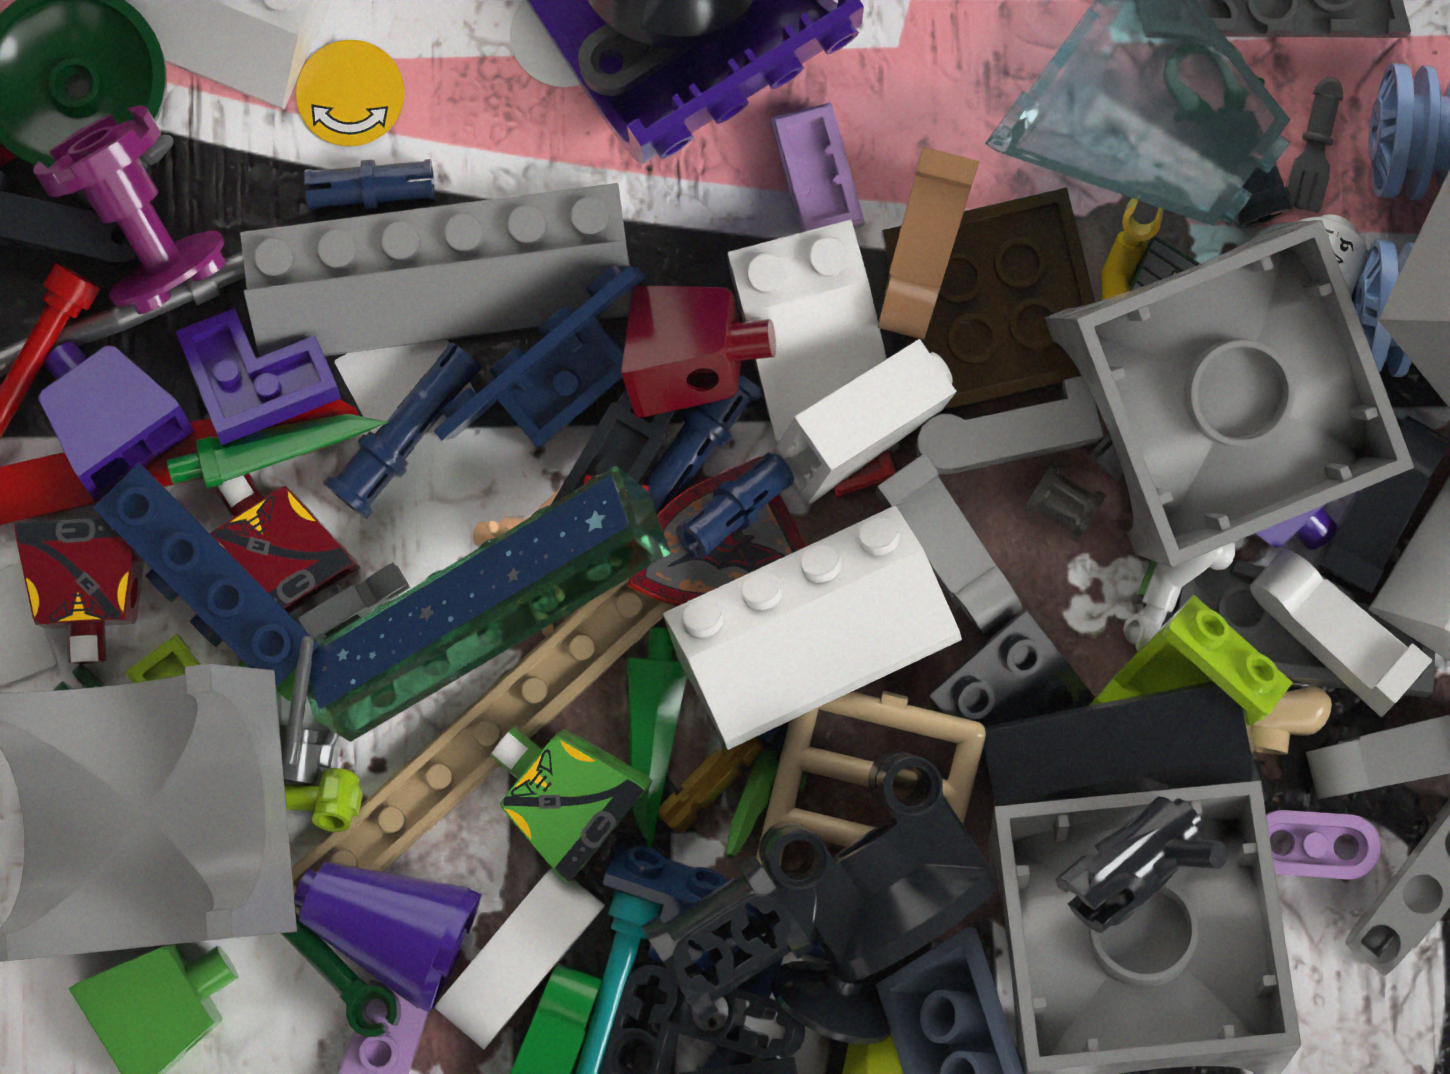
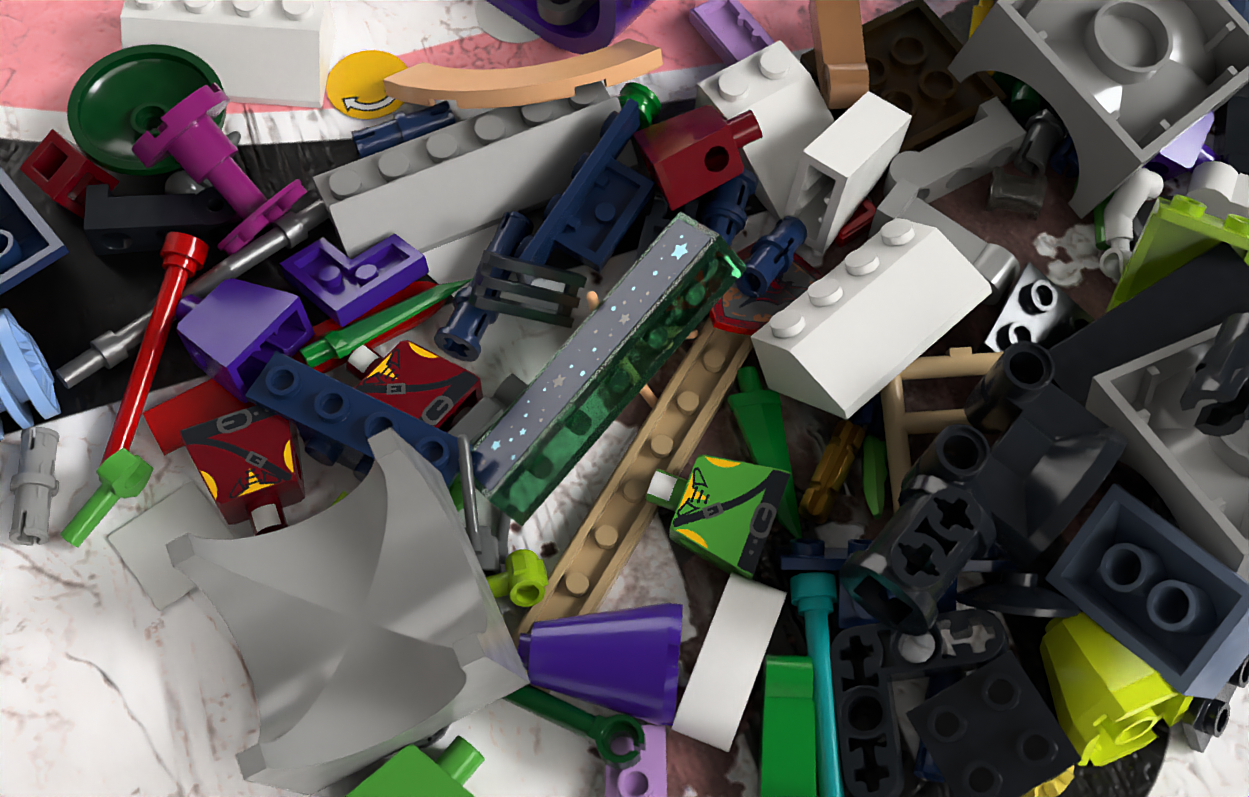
camera: 25 degrees left, 20 degrees down
none -> light nougat tile [383,38,663,109]
none -> black tile [468,250,587,328]
none -> green bush [618,82,661,132]

